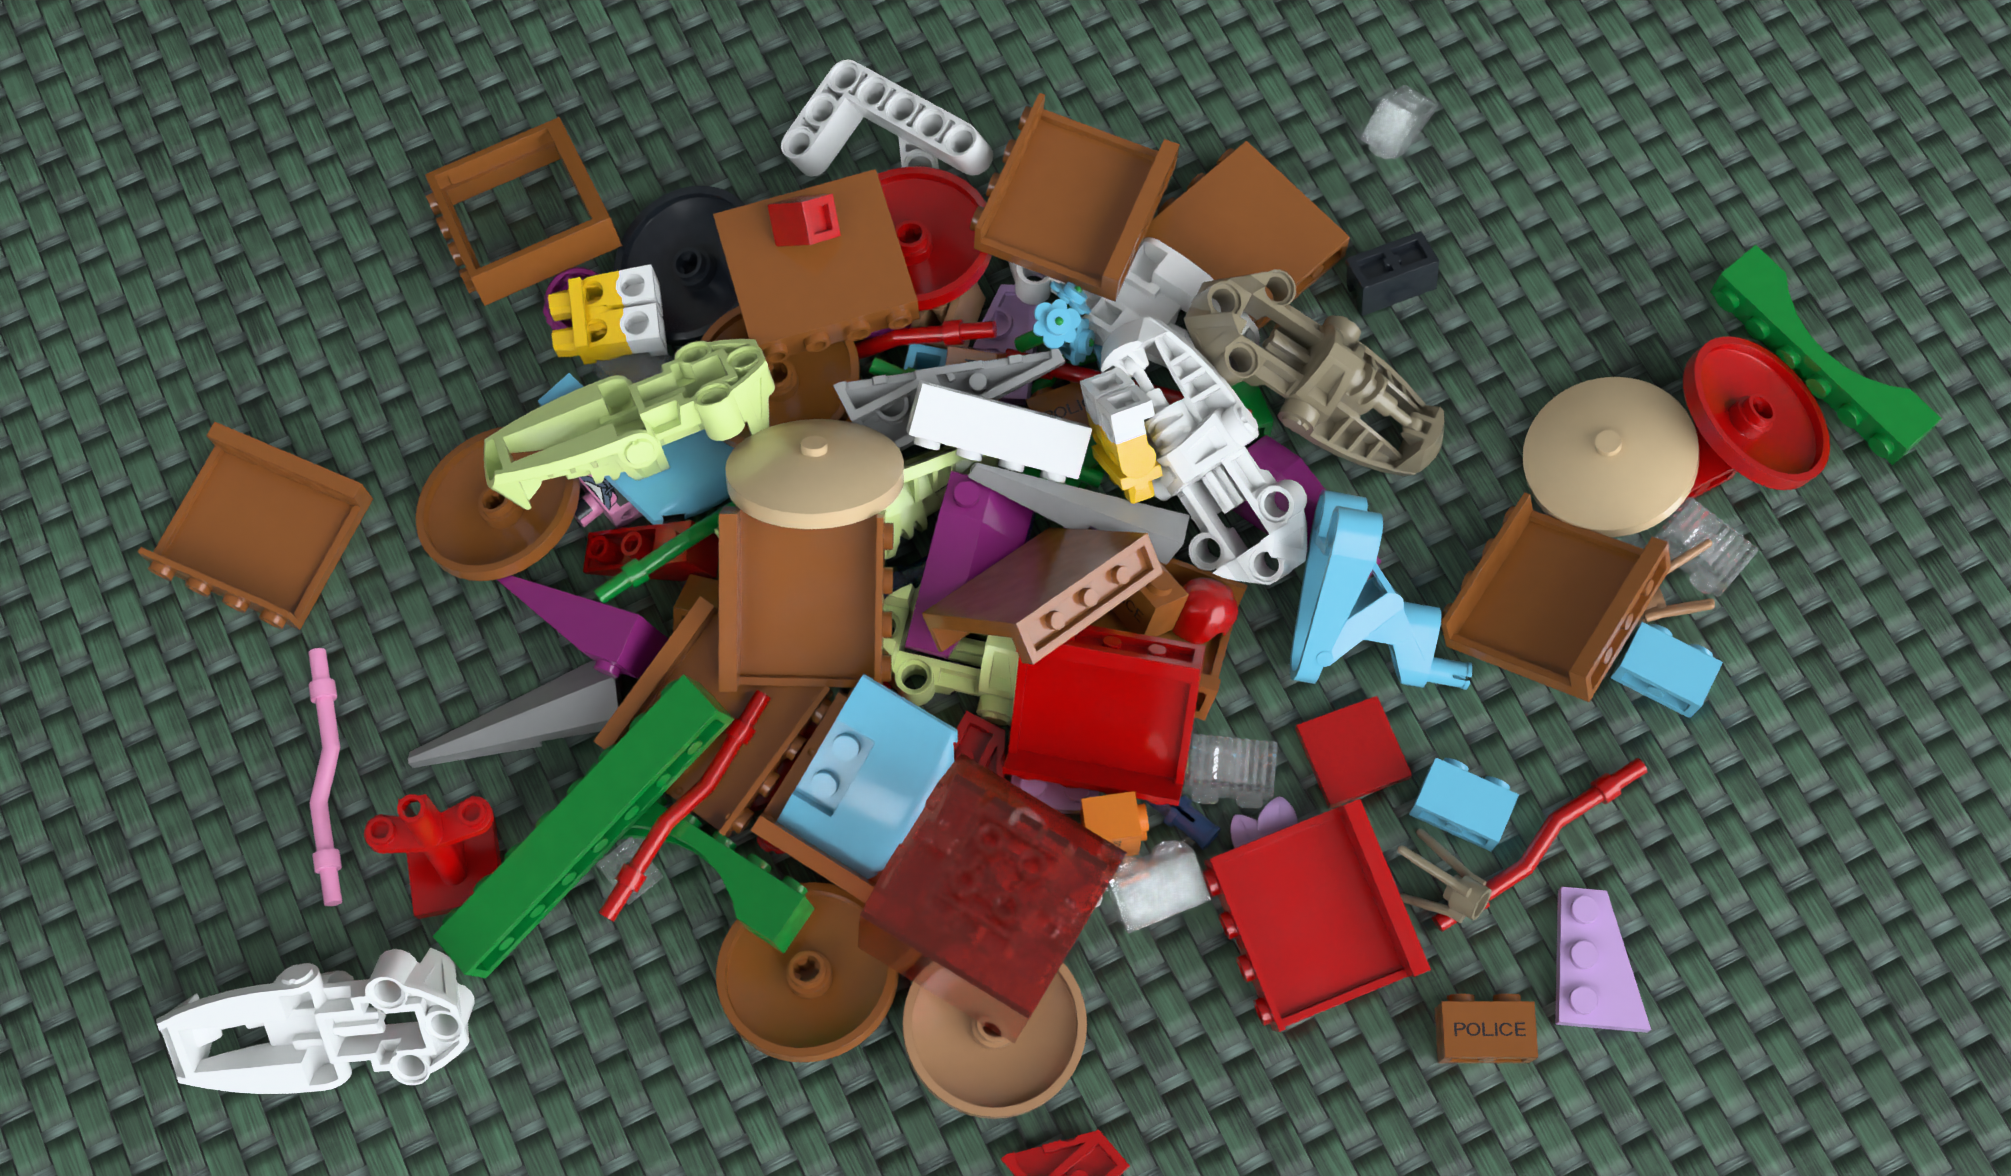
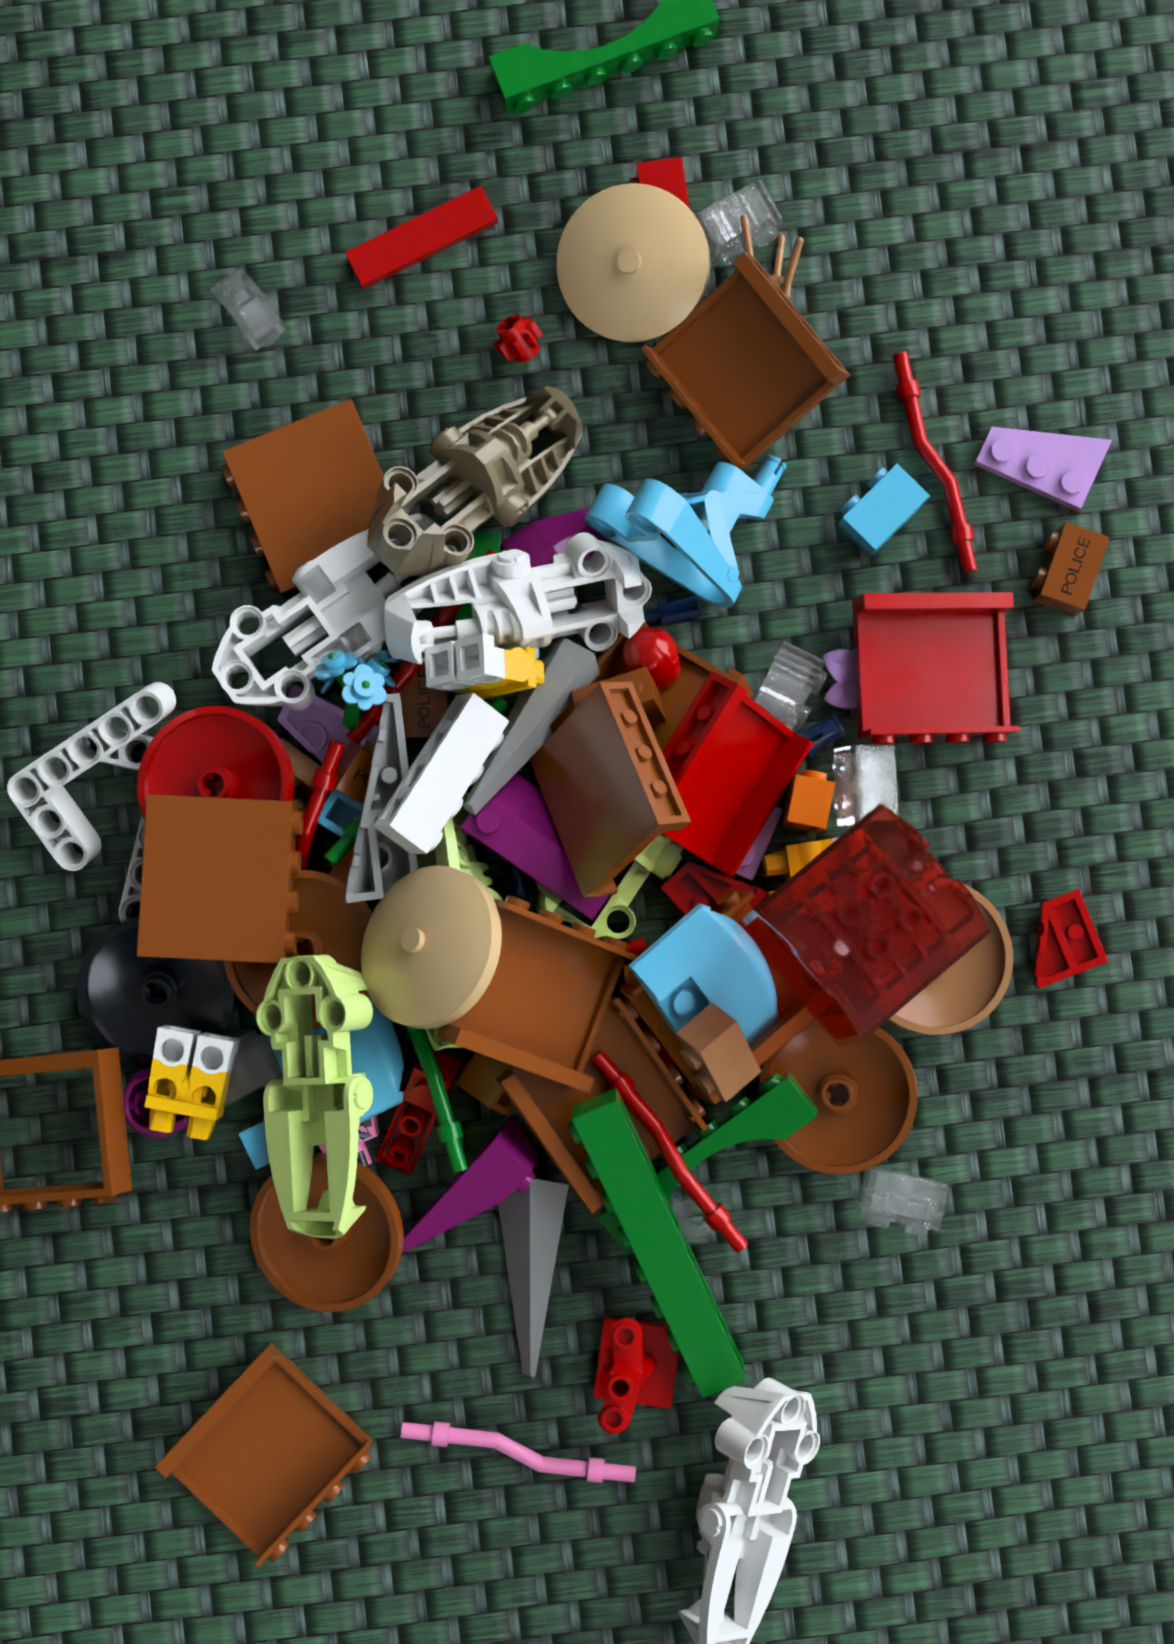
camera: 75 degrees left, 15 degrees up
red panel [767,193,841,247] -> none
dark orange panel [970,93,1180,302] -> none
red tile [1295,696,1412,809] -> none
black hinge [1345,231,1439,316] -> none
dark tan plant [1397,829,1492,923] -> none
medium azure brick [1611,622,1723,718] -> none
red dish [1683,336,1830,490] -> none
none -> red tile [345,186,499,290]
none -> red gear [493,314,543,363]
none -> dark blue axle [644,595,701,626]
none -> medium nougat brick [676,1002,762,1102]
none -> clear brick [857,1167,948,1236]

